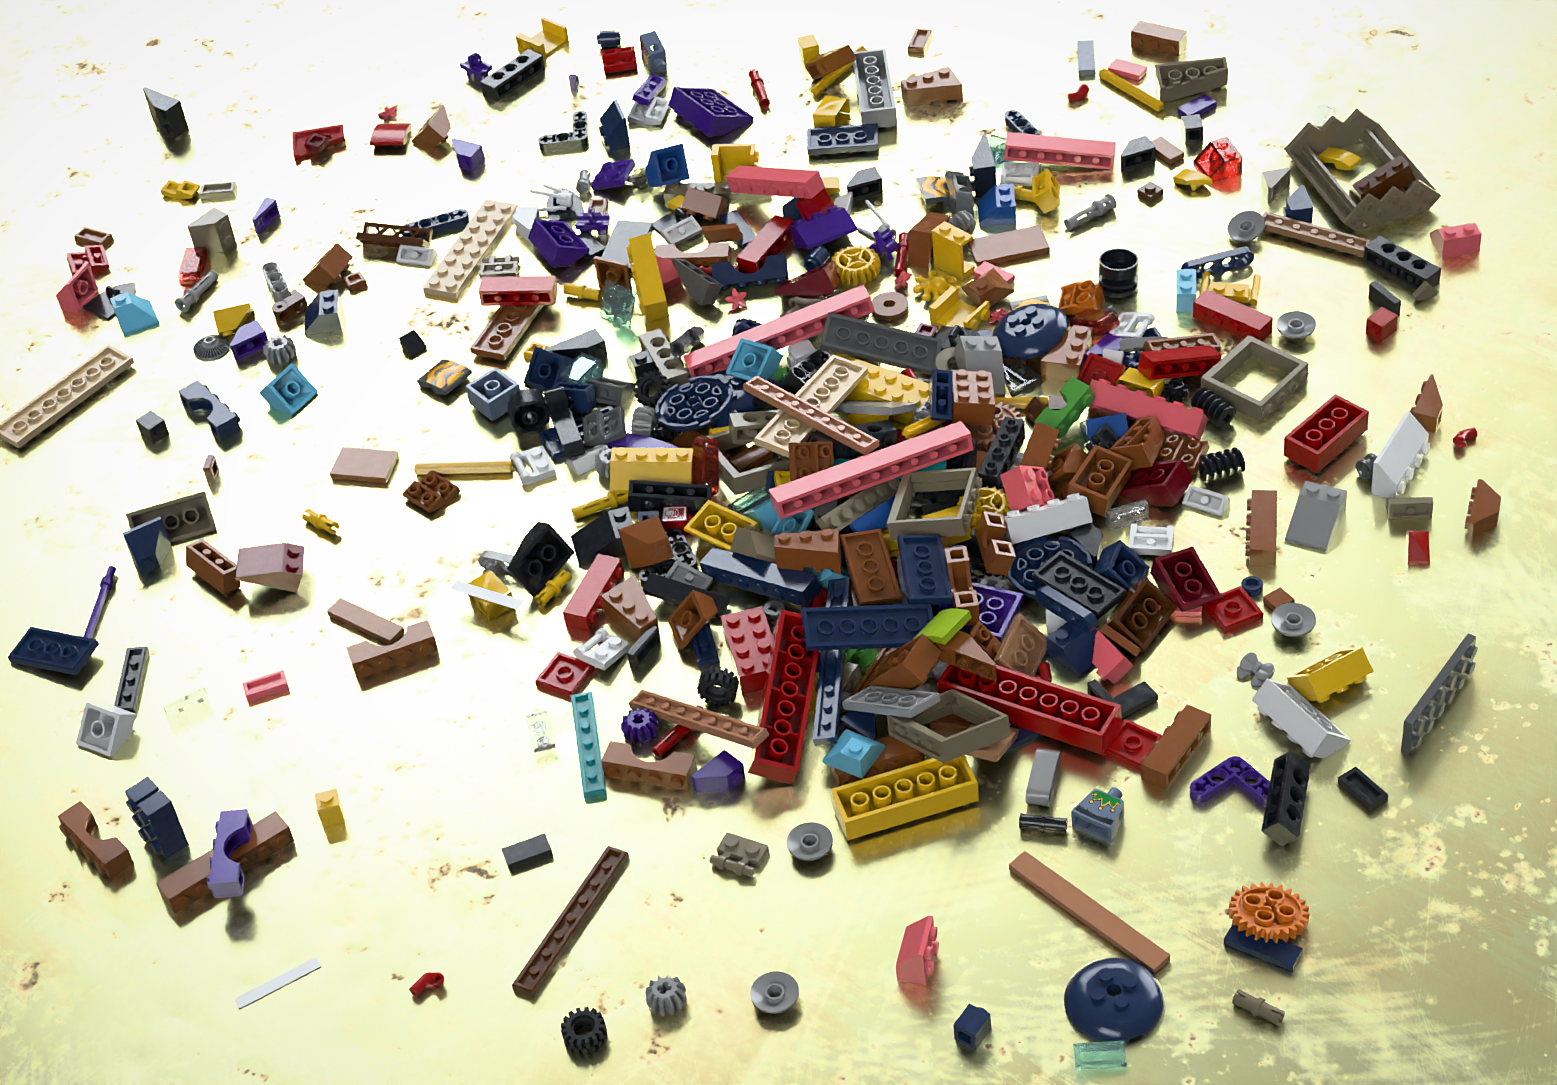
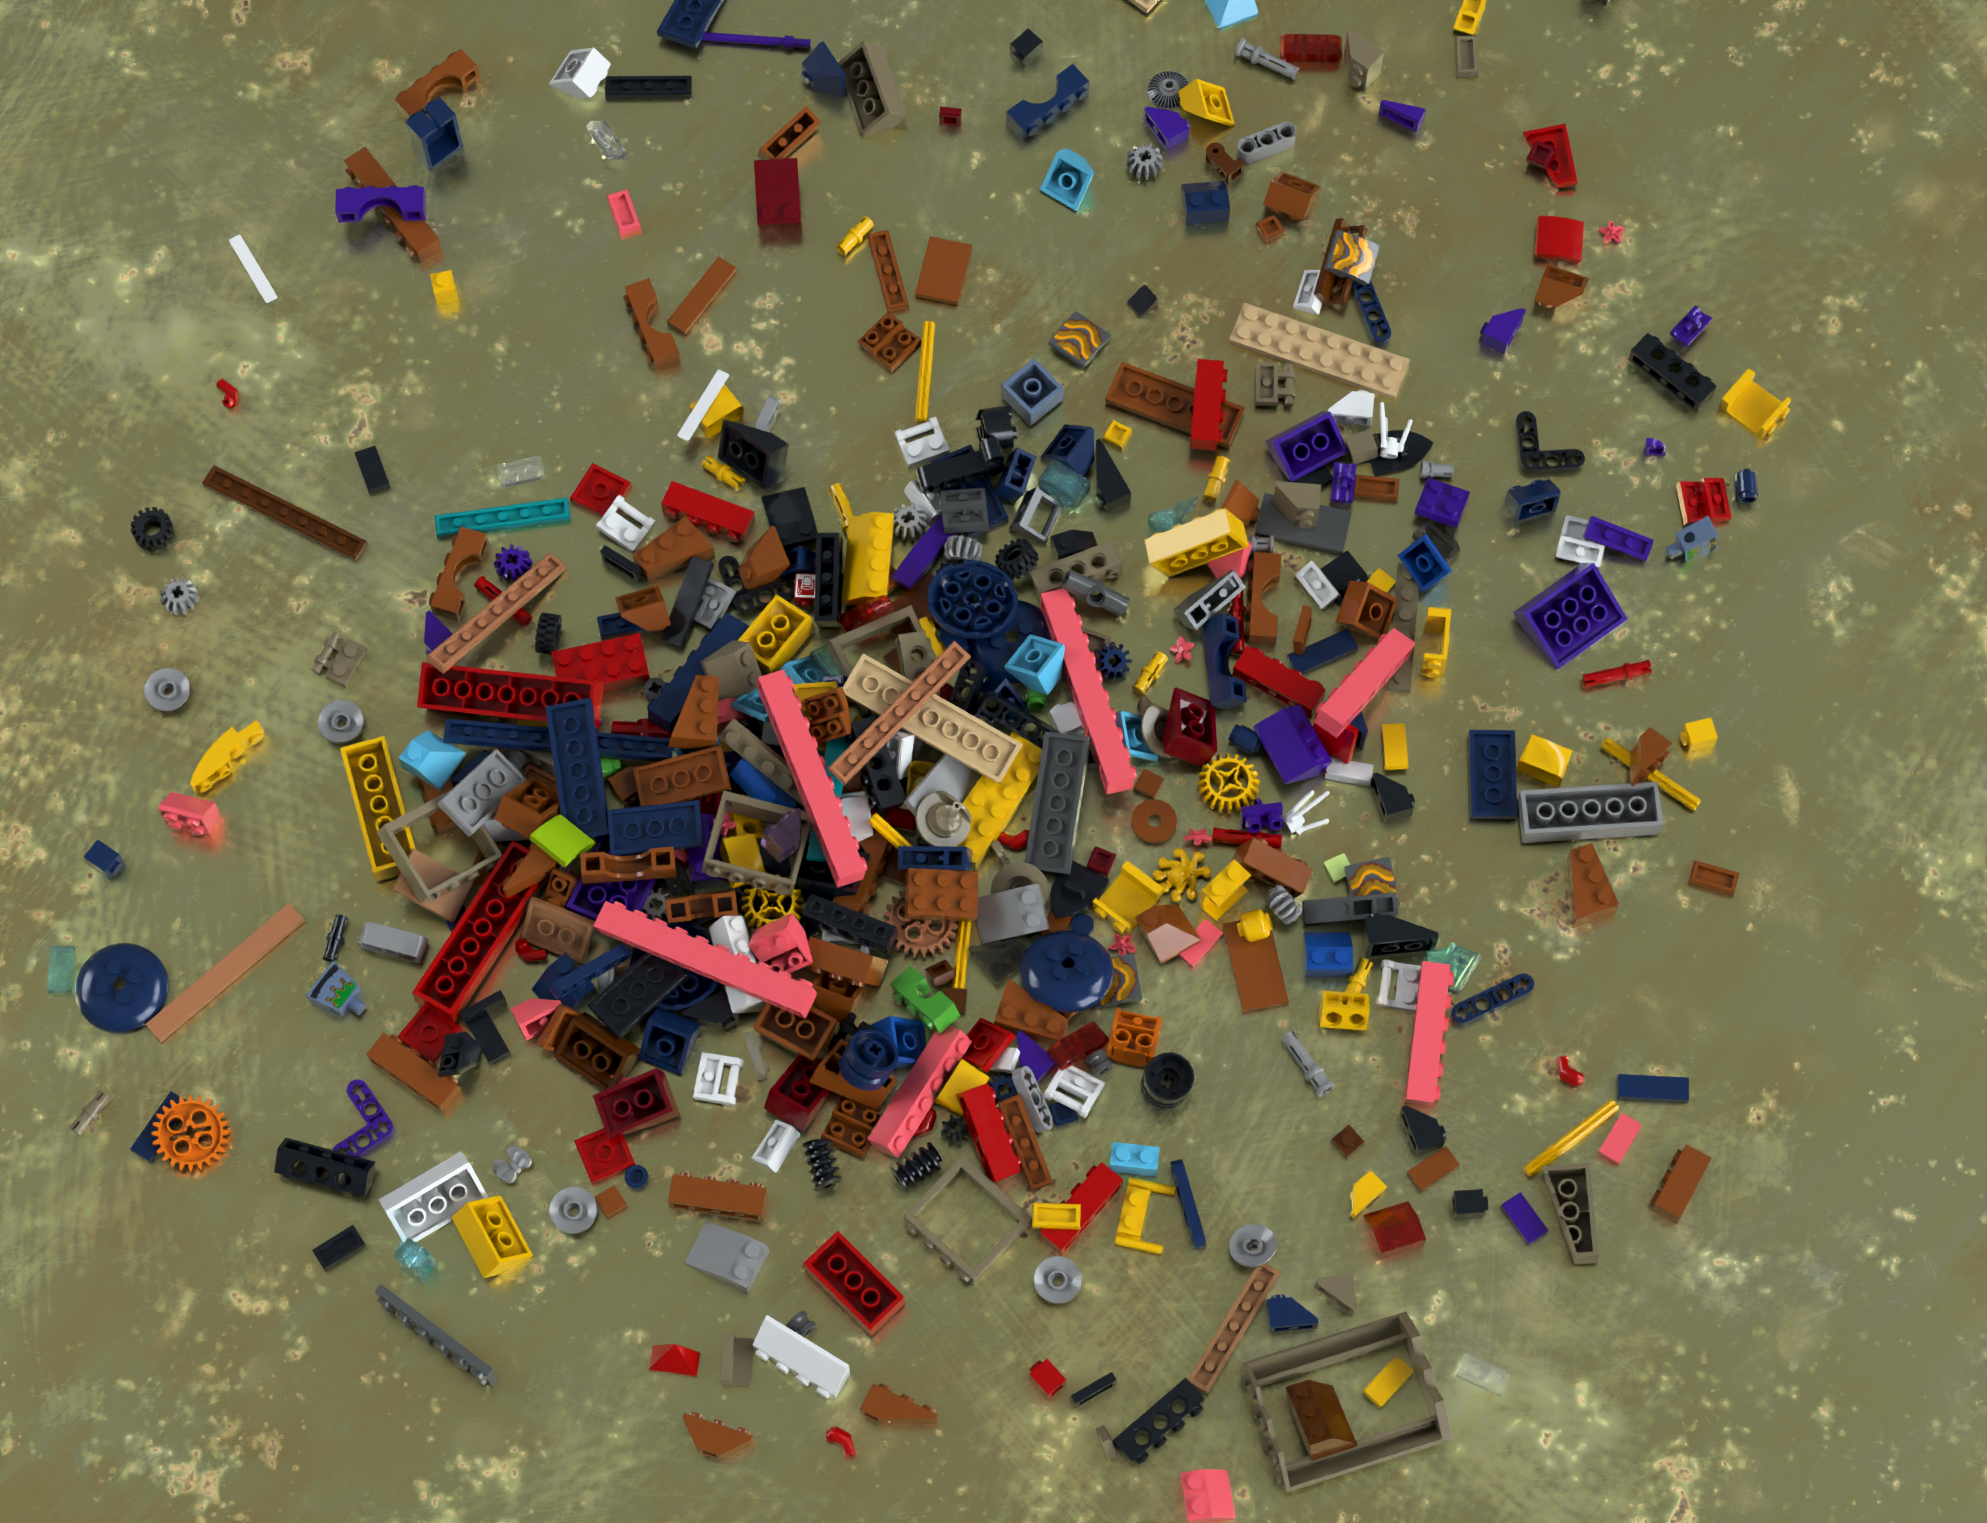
camera: 85 degrees right, 25 degrees up
none -> yellow slope [190,720,265,795]
none -> clear light blue brick [394,1237,437,1284]
none -> black slope [438,1031,480,1078]
none -> coral brick [593,901,817,1019]
none -> clear purple slope [761,808,801,863]
none -> dark blue wheel [839,1029,899,1091]
none -> dark orange tile [867,230,909,313]
none -> dark tan hat [915,790,971,847]
none -> yellow tile [1032,1203,1081,1230]
none -> yellow pin [1132,651,1168,695]
none -> yellow head [1237,909,1273,942]
none -> dark tan slope [1273,481,1321,529]
none -> yellowish green tile [1323,853,1351,884]
none -> slope [1324,230,1380,286]
none -> dark tan brick [1345,429,1380,464]

